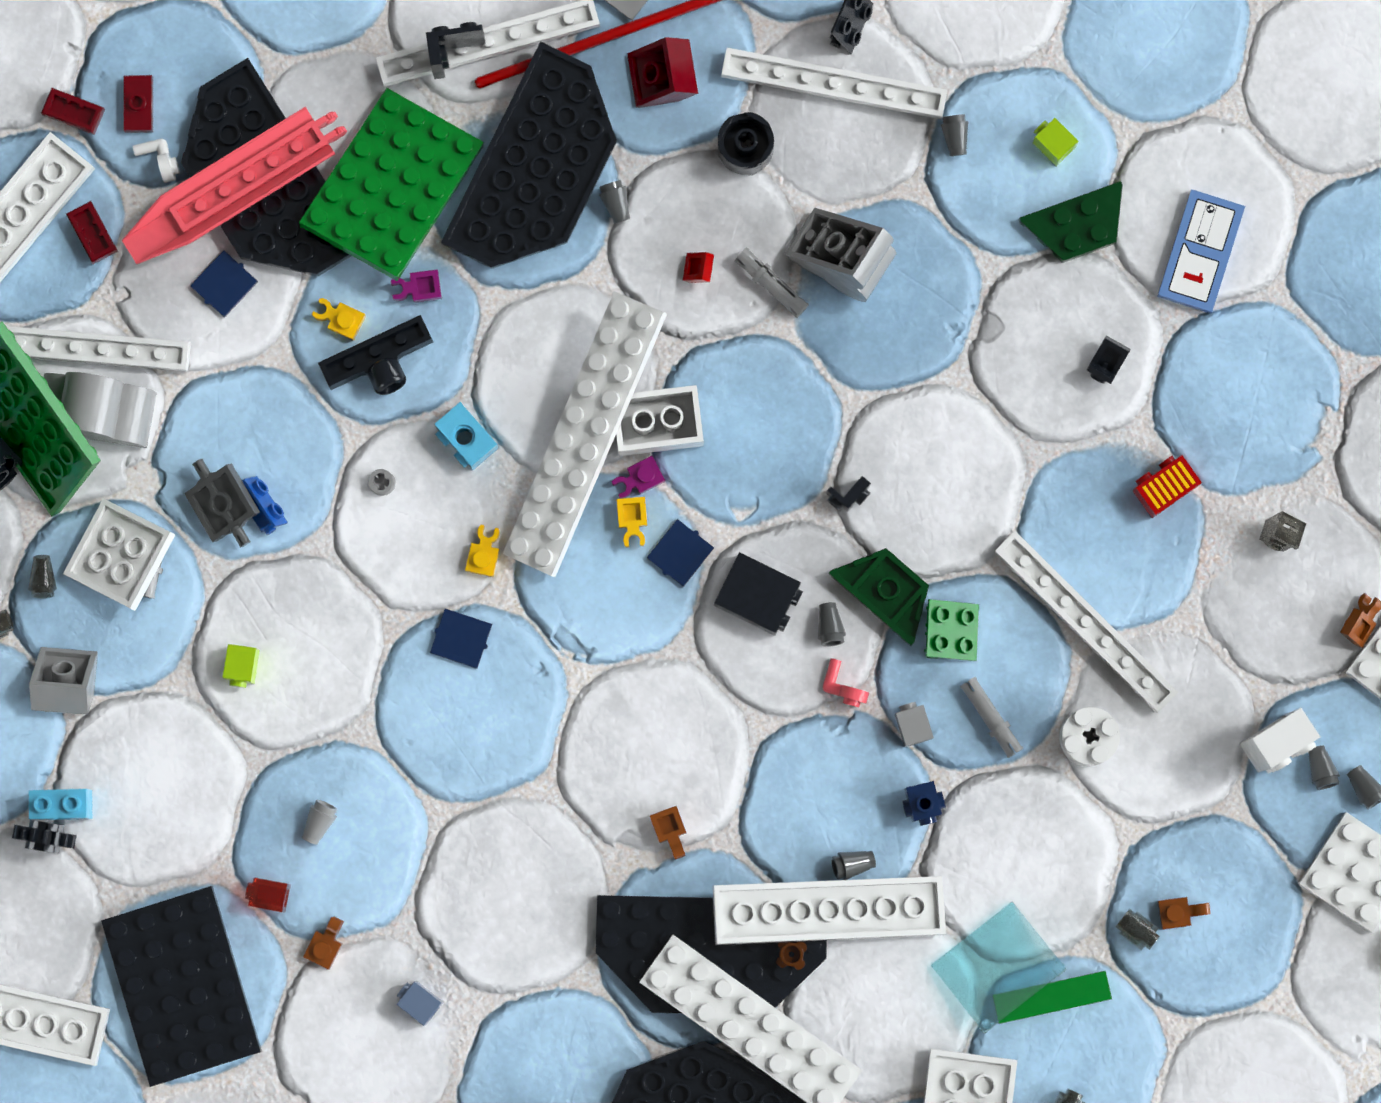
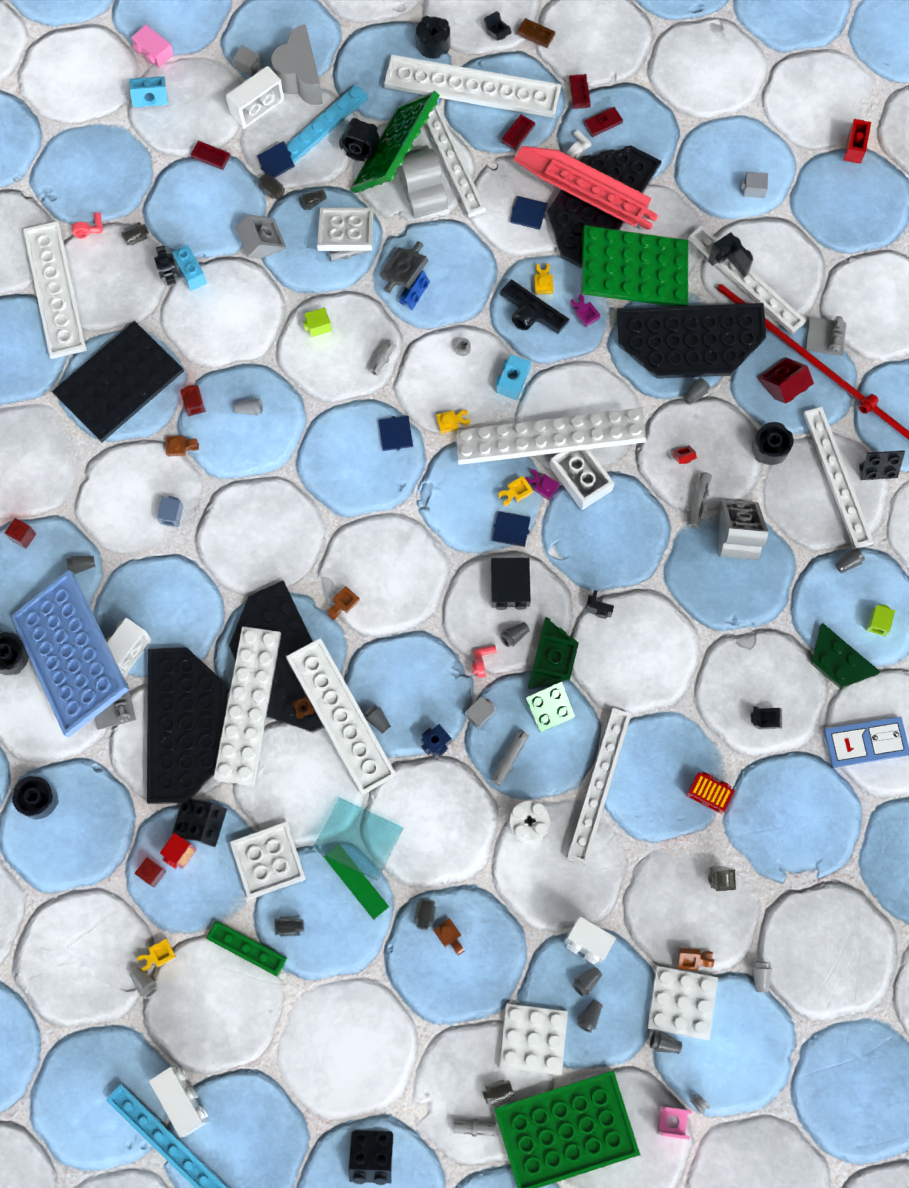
camera: 60 degrees right, 10 degrees down
none -> light grey pin [368,339,397,376]

